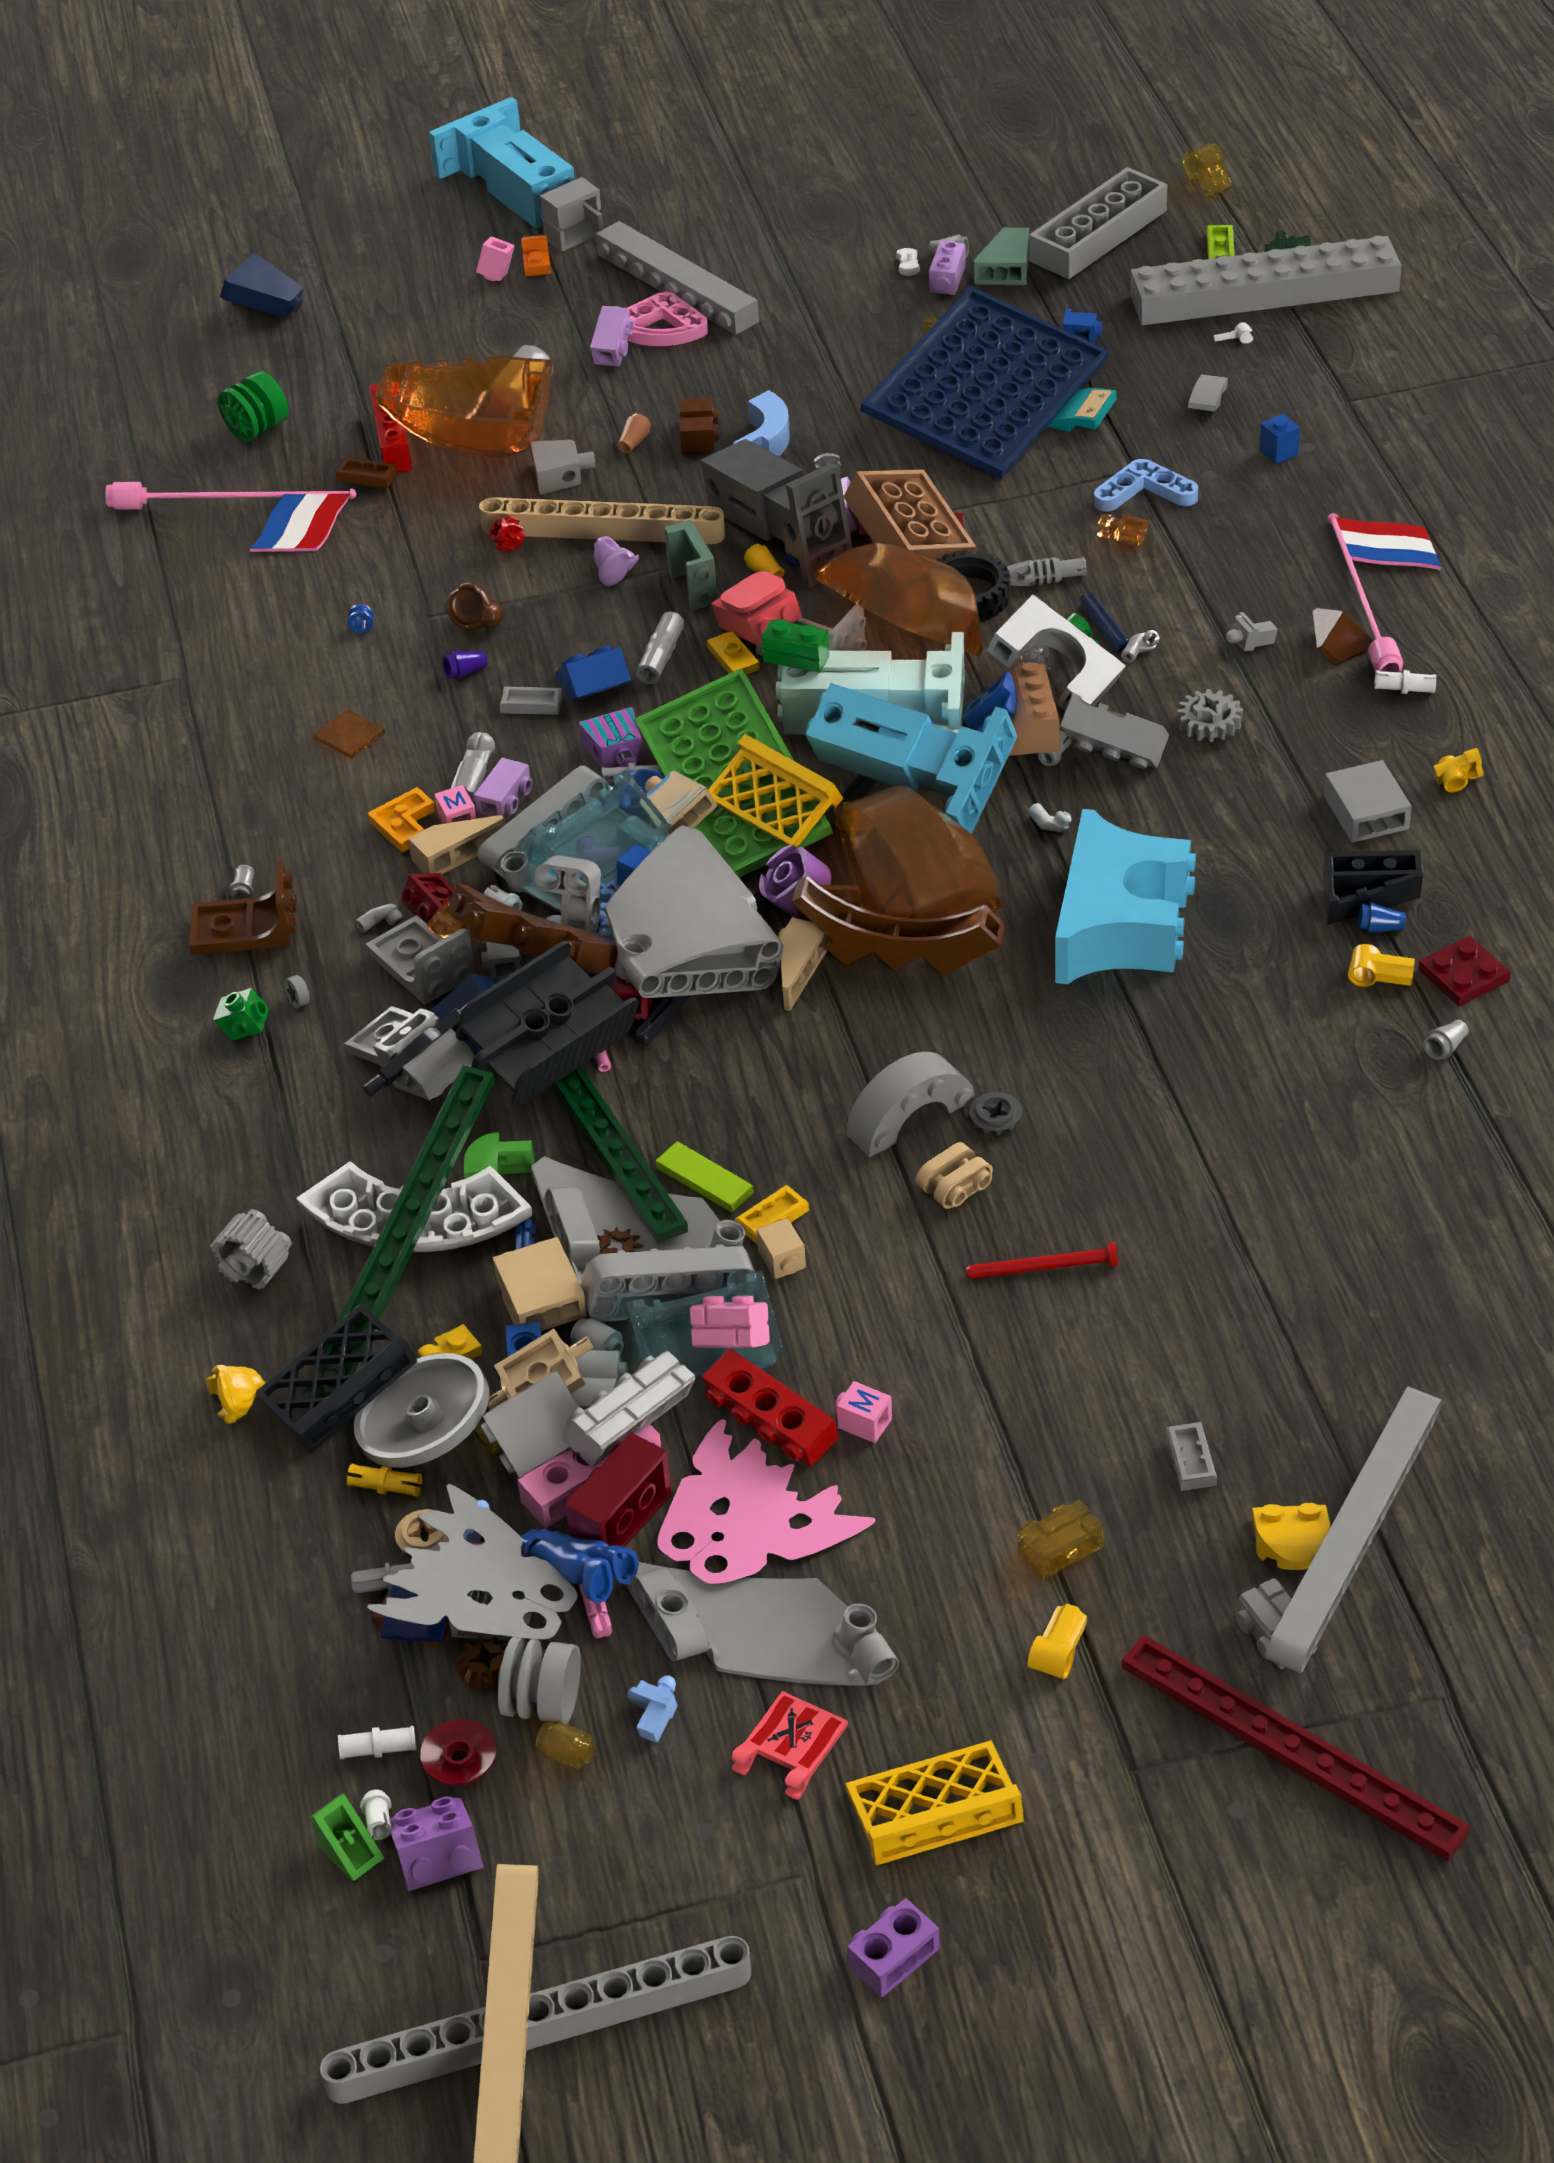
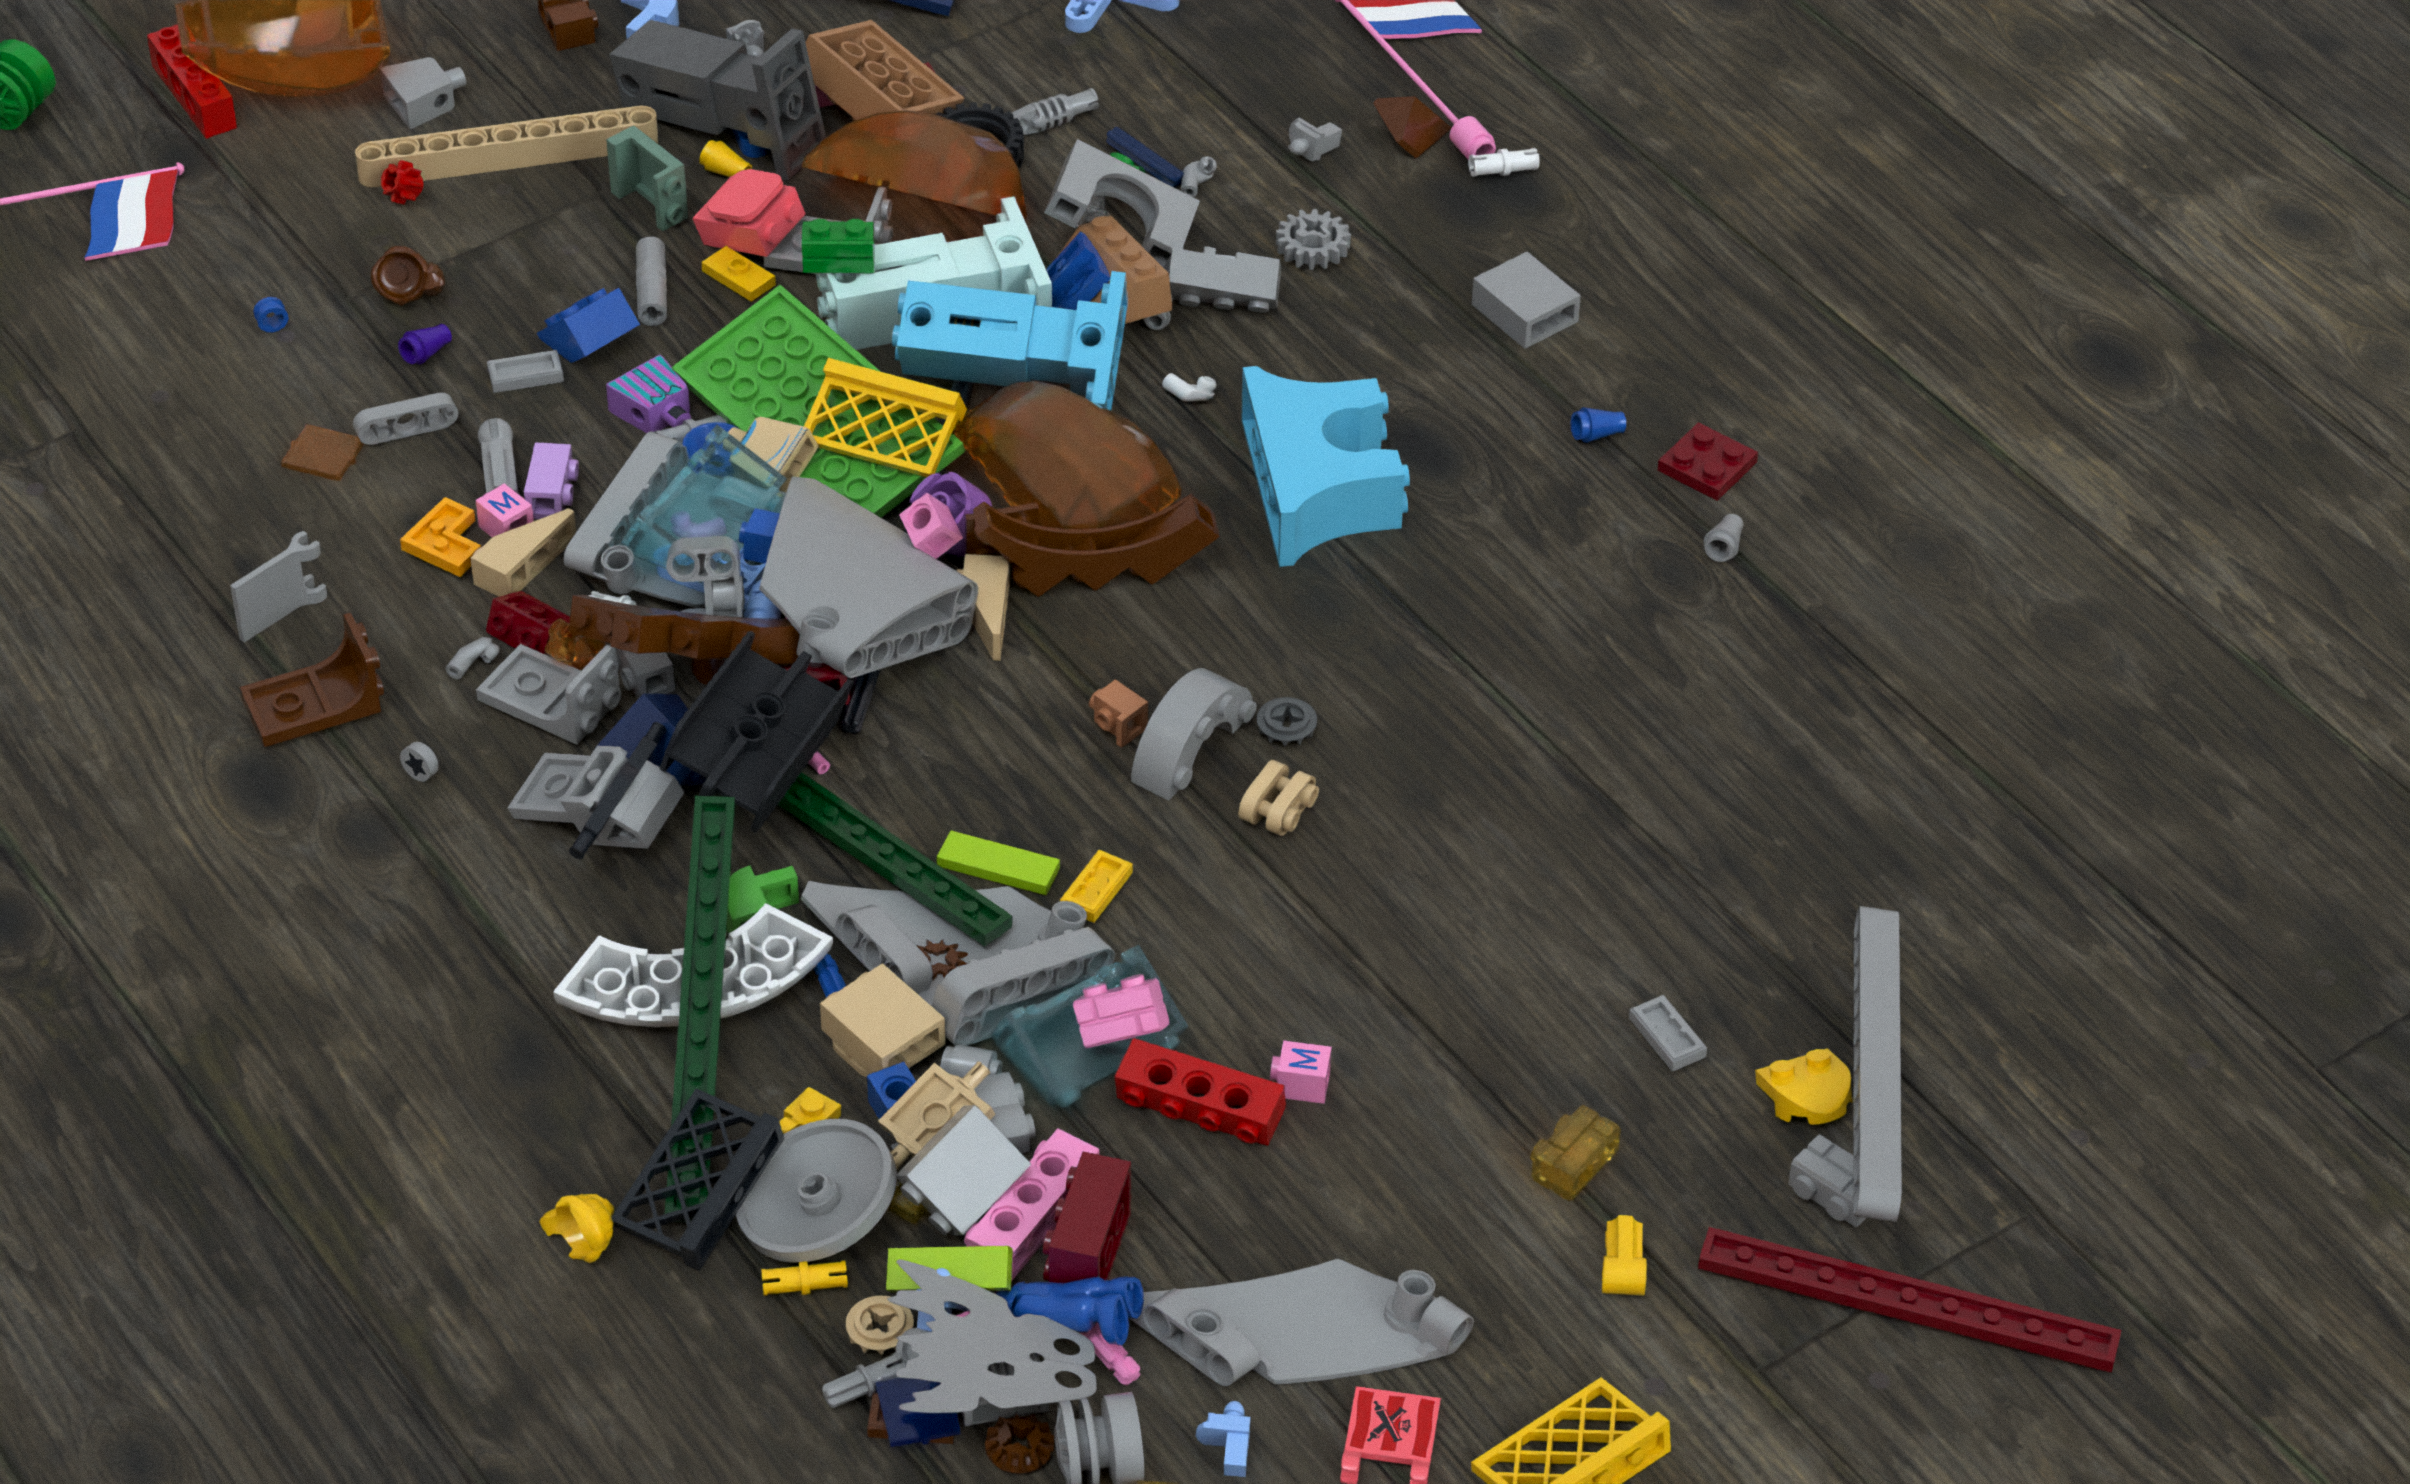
camera: 25 degrees left, 0 degrees up
light grey brick [210,1209,292,1290] -> none
green brick [213,988,269,1041] -> none
light grey pin [229,865,255,900] -> none
reddish brown plate [336,457,397,488] -> none
light grey brick [564,1351,695,1467] -> none
lavender hair [594,536,639,586] -> none
nougat cone [617,413,651,454] -> none
bright pink piece [657,1419,875,1584] -> none
tan brick [756,1218,806,1279] -> none
red bar [966,1242,1118,1279] -> none
clear orange plate [1098,514,1150,546] -> none
black wedge [1323,850,1423,925] -> none
yellow piece [1348,944,1415,987] -> none
yellow plate [1433,748,1484,792] -> none
none -> light grey flag [230,531,327,643]
none -> light grey beam [353,393,458,445]
none -> lime tile [886,1246,1013,1293]
none -> bright pink brick [899,493,963,559]
none -> nougat brick [1089,679,1148,748]

